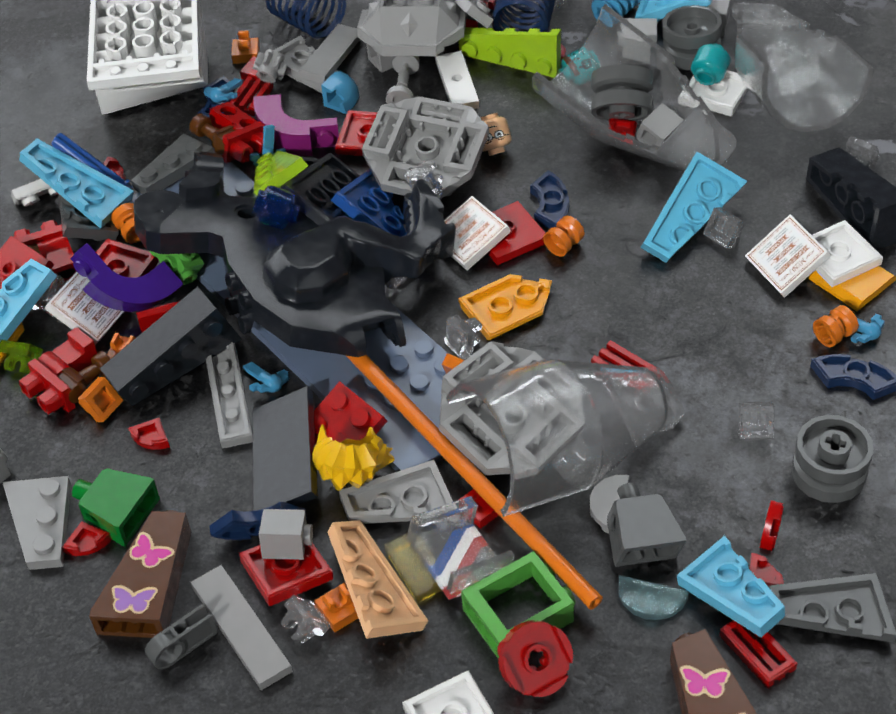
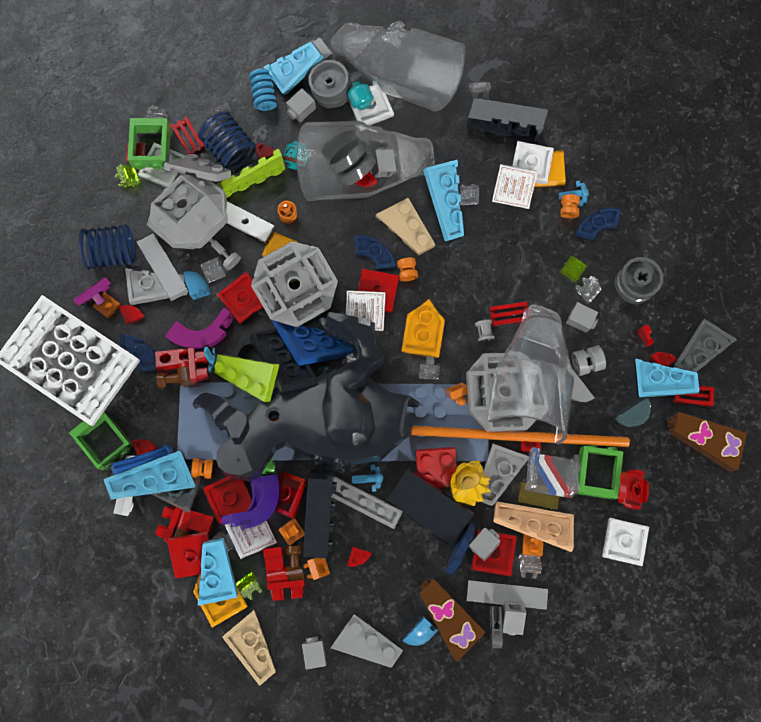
camera: 55 degrees left, 30 degrees up
red tile [62,521,112,556] -> none
green torso [72,468,160,547] -> none
dark grey wing [131,133,215,194] -> none
dark azure piece [204,78,243,103] -> none
red tile [230,76,274,116] -> none
clear blue head [252,185,300,229] -> none
light grey gear [253,49,288,83] -> none
clear tile [404,160,444,197] -> none
light nougat head [480,113,512,156] -> none
torso [607,482,687,567] -> none
none -> bright green window [69,410,133,470]
none -> magenta hinge [74,276,112,306]
none -> clear tile [200,257,226,283]
none -> orange wheel [277,201,298,225]
none -> tan wing [376,198,435,255]
none -> dark azure brick [402,616,438,646]
none -> light grey bush [475,320,495,342]
none -> light grey brick [502,601,526,635]
none -> clear neon green tile [560,256,587,282]
none -> light grey brick [566,302,598,333]
none -> light grey wheel [571,345,606,376]

